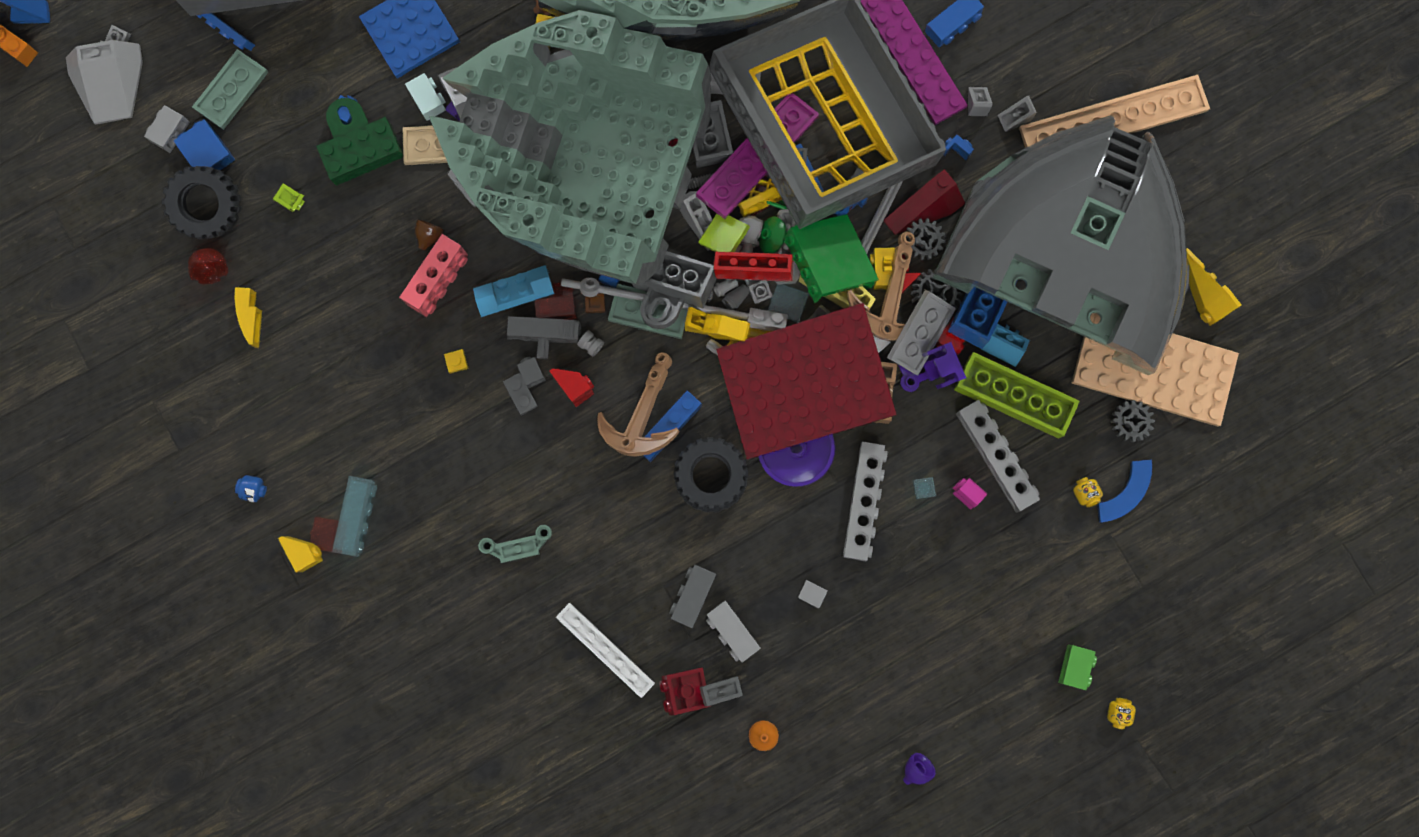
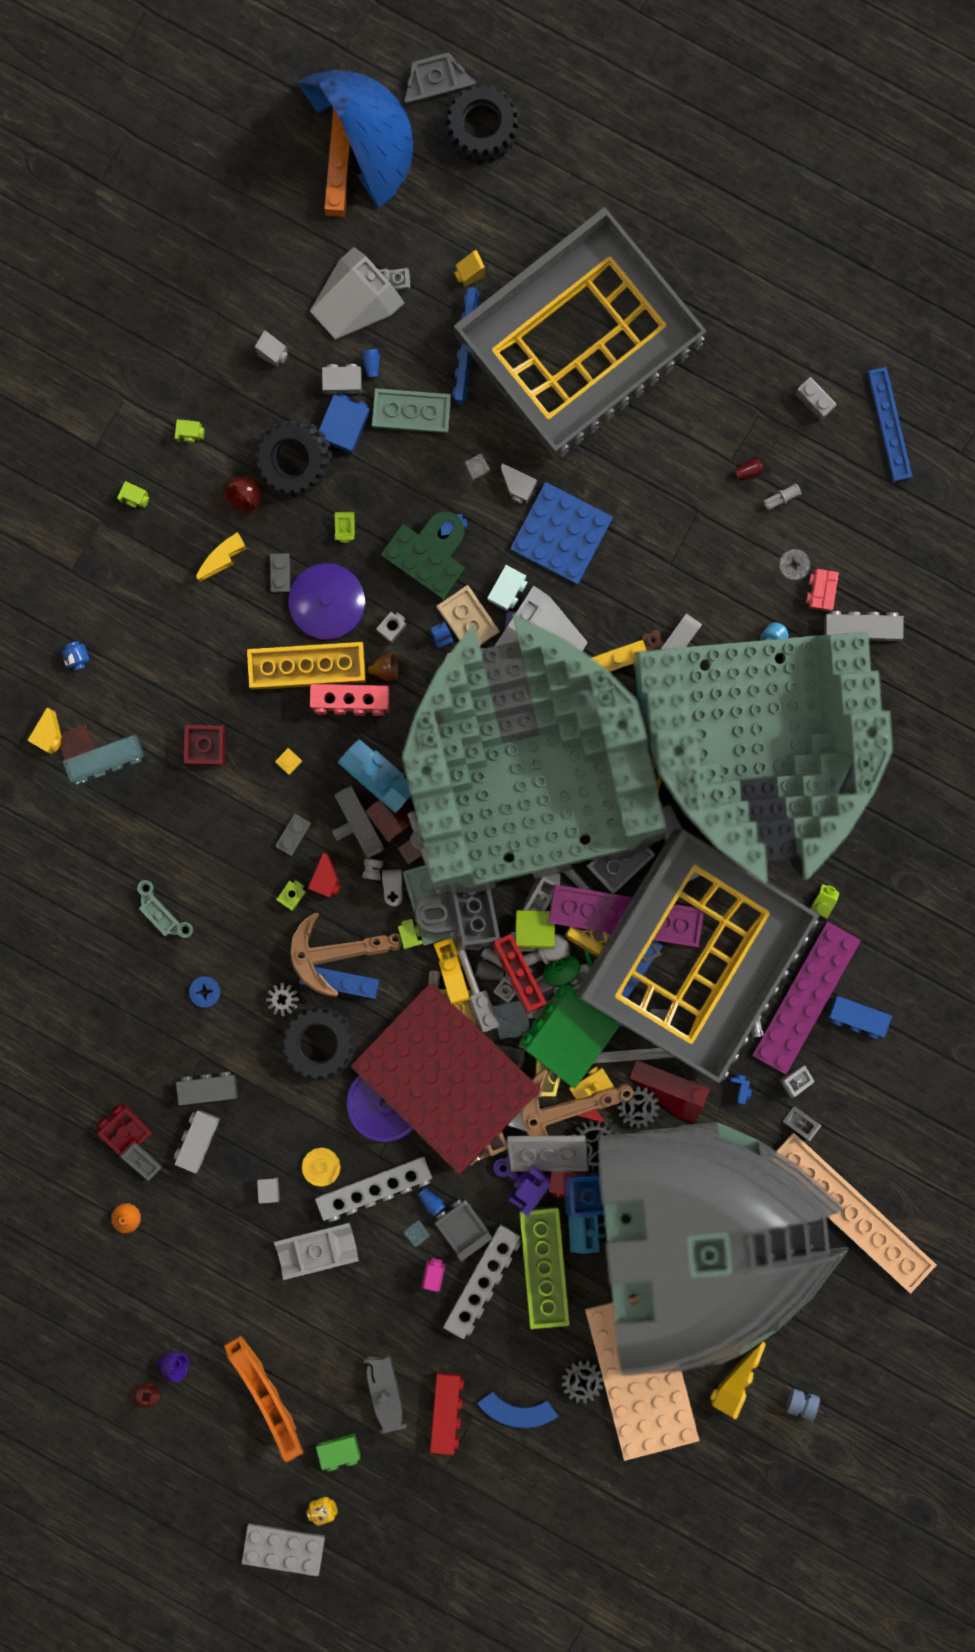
camera: 55 degrees right, 5 degrees up
dark grey brick [517,357,546,388] -> none
white plate [556,603,655,698] -> none
yellow head [1073,477,1103,508] -> none
none -> lime brick [117,481,149,508]
none -> clear red piece [135,1383,159,1408]
none -> lime brick [175,419,204,443]
none -> dark red brick [184,725,226,766]
none -> blue gear [189,977,220,1007]
none -> orange arch [224,1336,303,1462]
none -> light grey plate [242,1523,325,1576]
none -> yellow brick [247,642,366,690]
none -> light grey slope [255,330,288,367]
none -> light grey gear [266,983,299,1016]
none -> dark grey plate [270,553,290,593]
none -> light grey piece [274,1223,359,1280]
none -> lime brick [276,880,306,911]
none -> dark purple dish [289,563,365,640]
none -> yellow tile [302,1147,341,1187]
none -> blue cone [361,349,380,378]
none -> dark grey piece [363,1354,407,1434]
none -> light grey brick [376,612,406,643]
none -> light grey piece [382,869,403,907]
none -> lime brick [398,919,423,949]
none -> blue cone [418,1188,446,1217]
none -> blue leg [430,622,453,649]
none -> red brick [430,1371,464,1455]
none -> dark grey panel [434,1199,493,1261]
none -> clear plate [464,454,490,480]
none -> light grey slope [501,463,537,504]
none -> sand blue wheel [786,1388,820,1421]

